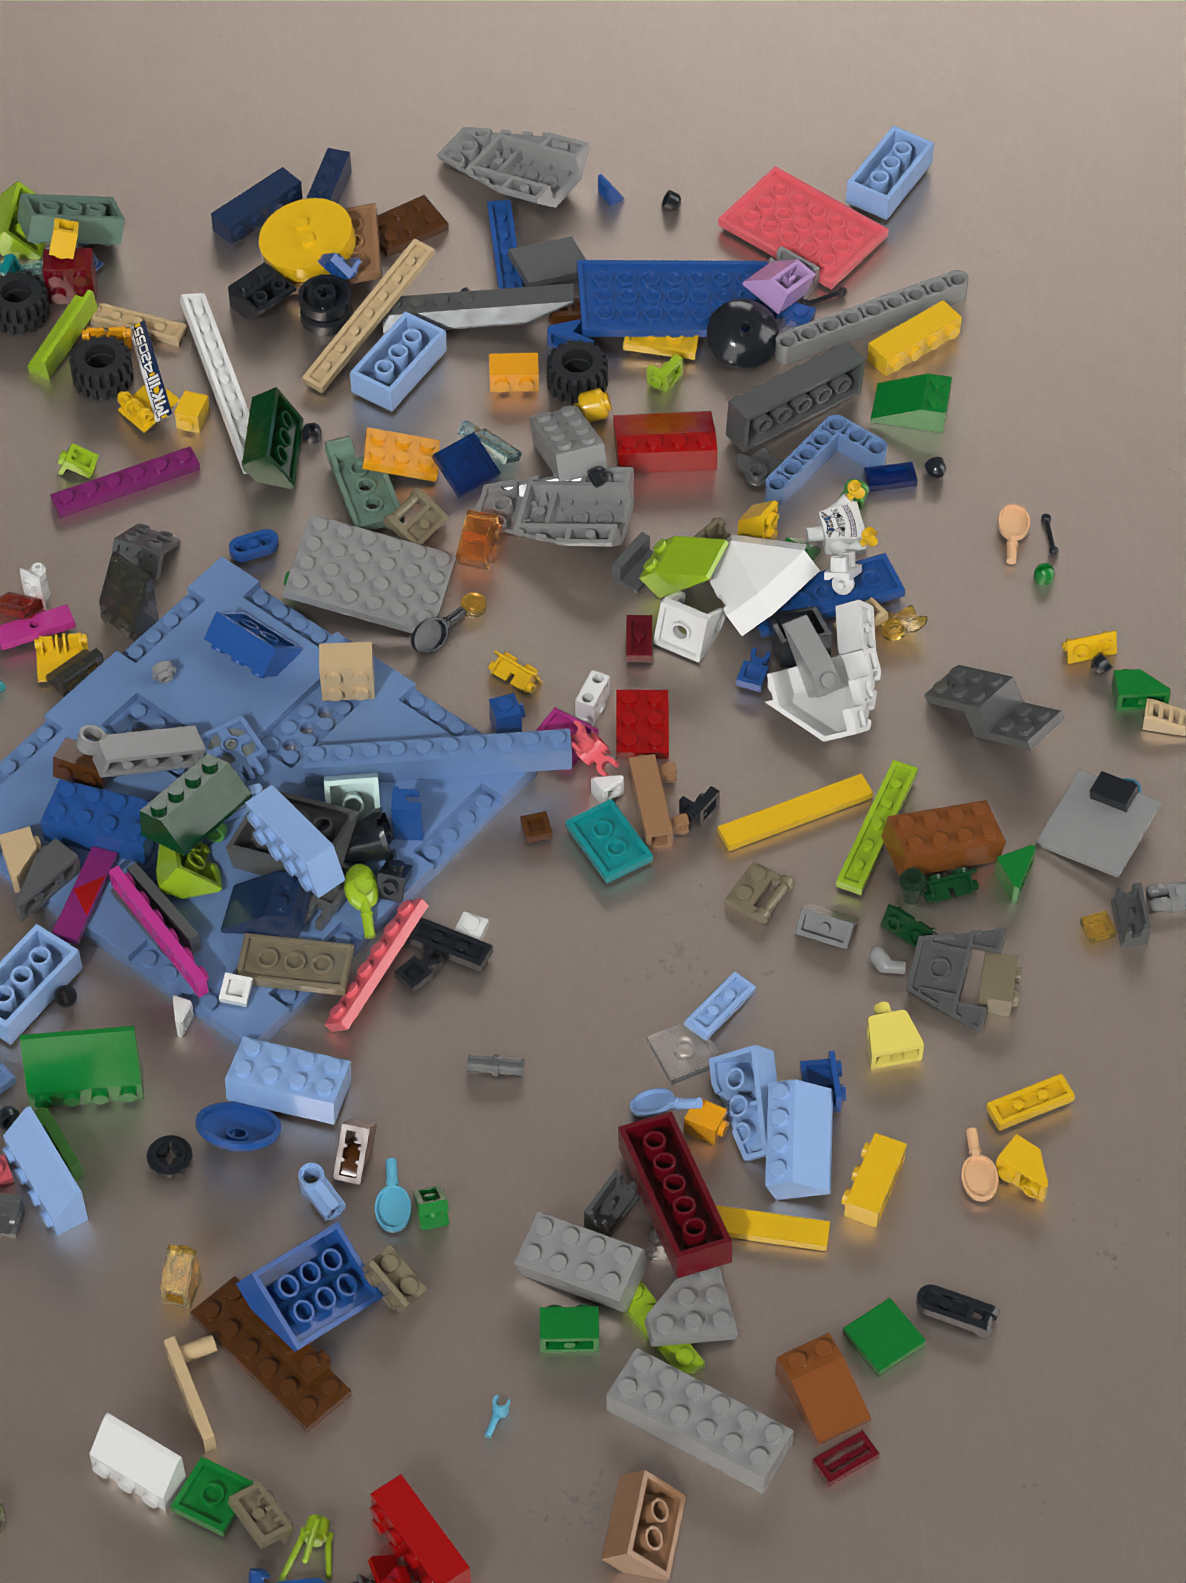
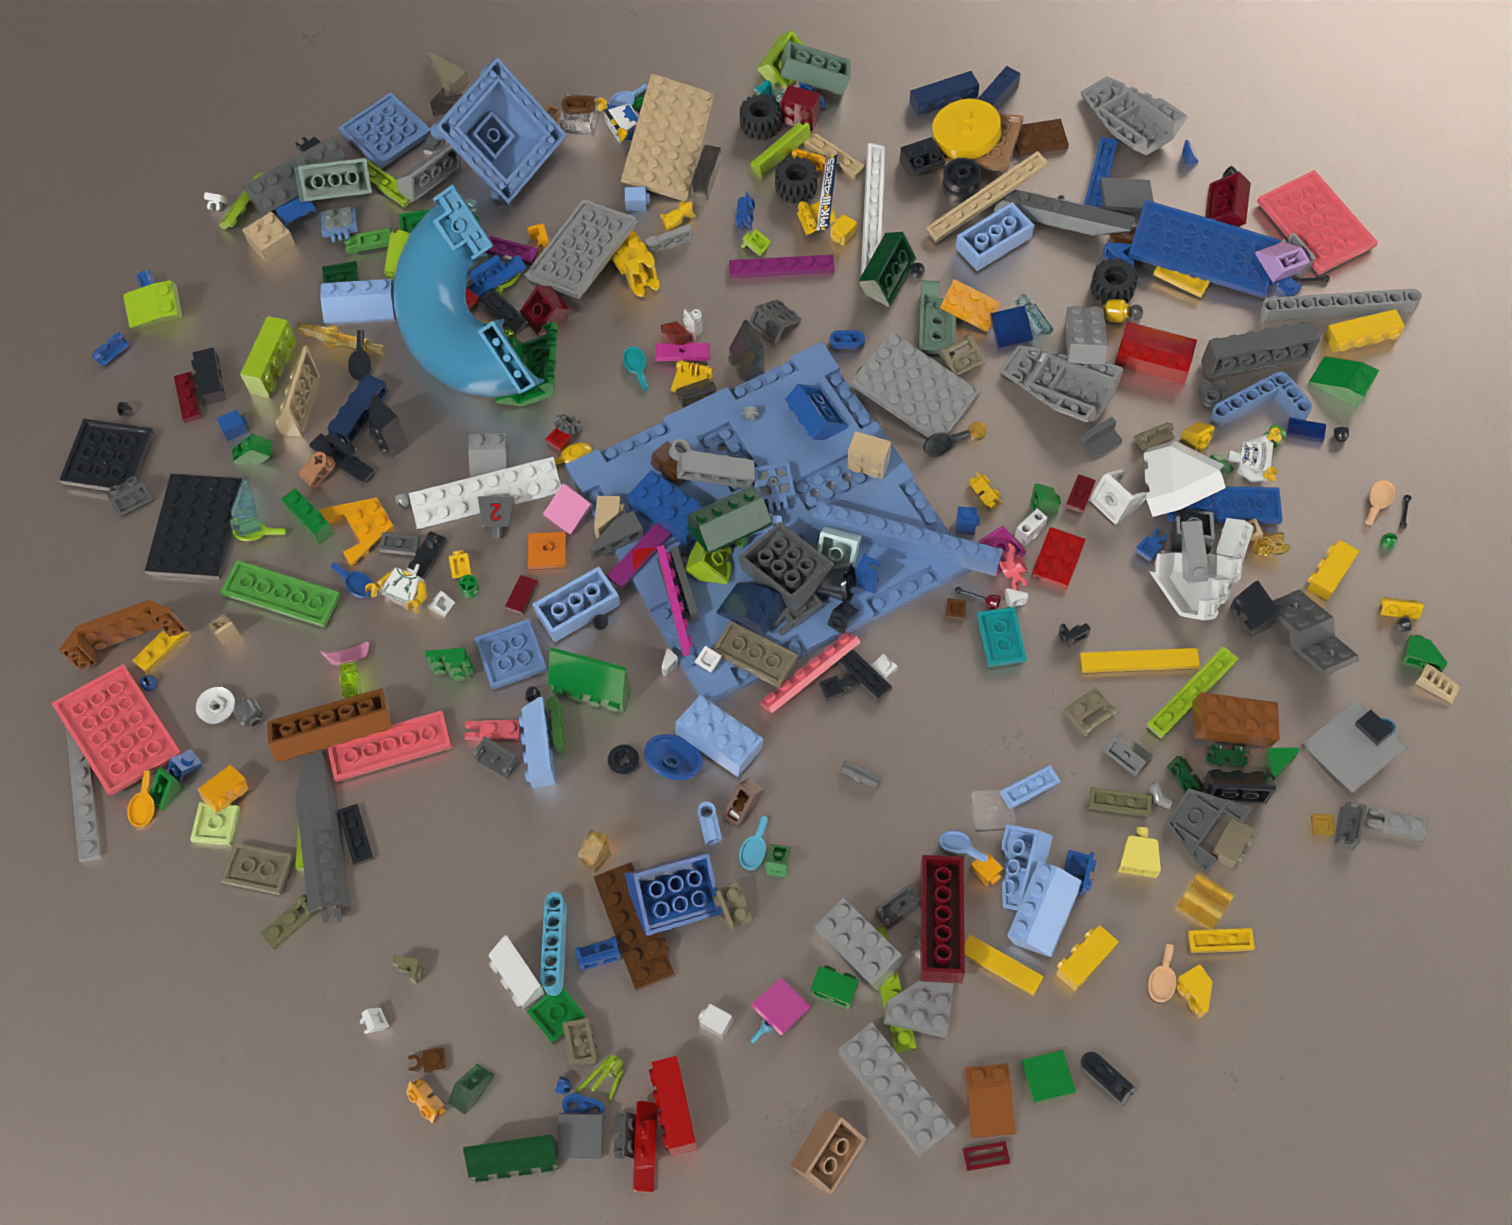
camera: 25 degrees right, 10 degrees up
yellow brick [49,218,79,259] -> none
tan piece [164,1334,218,1453] -> none
light blue brick [245,785,345,898] -> none
blue bracket [318,253,362,280] -> none
lime piece [344,864,379,939] -> none
clear orange brick [456,510,503,570] -> none
light orange brick [489,353,539,392] -> none
black hinge [587,466,608,488] -> none
medium nougat brick [629,754,689,850] -> none
lime slope [639,536,729,598] -> none
lime bracket [647,354,683,393] -> none
black dish [706,299,779,370] -> none
white hips [824,551,862,595] -> none
light blue brick [846,125,934,220] -> none
clear green cone [899,868,927,905] -> none
none -> medium azure beam [540,892,568,996]
none -> blue hinge [575,936,622,972]
none -> white brick [698,1004,733,1039]
none -> blue hinge [735,192,755,230]
none -> dark pink tile [751,978,811,1036]
none -> hinge [955,587,1001,610]
none -> green slope [1030,483,1061,516]
none -> olive plate [1088,787,1152,817]
none -> dark grey hinge [1129,304,1143,320]
none -> clear yellow slope [1176,872,1235,930]
none -> black slope [1205,769,1276,804]
none -> dark red slope [1206,171,1251,227]
none -> black slope [1230,580,1280,638]
none -> yellow brick [1307,539,1360,601]

